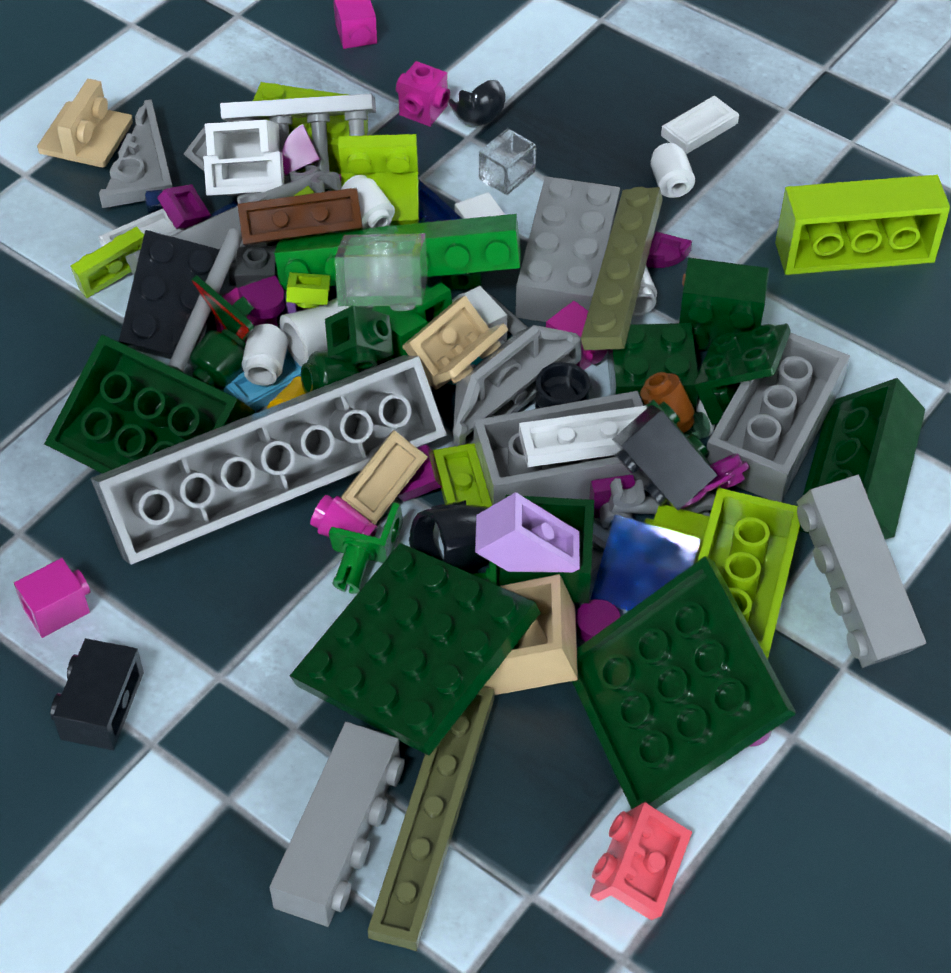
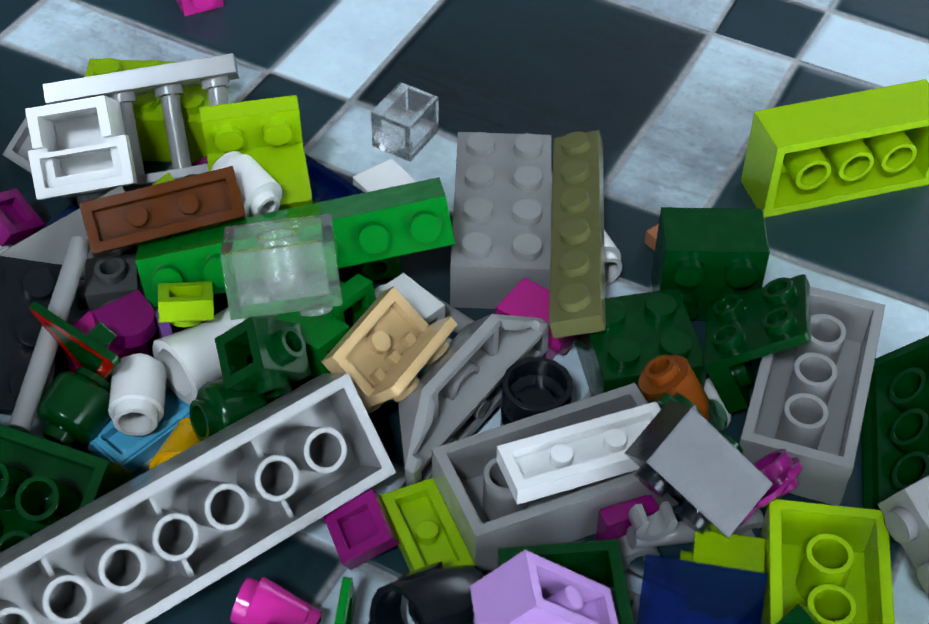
camera: 10 degrees left, 5 degrees down
light grey bar [237,165,342,204] -> none
tile [282,124,321,176] -> none
tan tile [341,430,428,524] -> none
dark pink brick [396,61,450,127] -> none
black hair [448,80,505,127] -> none
magenta tile [646,231,692,268] -> none
white brick [651,143,695,198] -> none
white tile [661,96,739,154] -> none

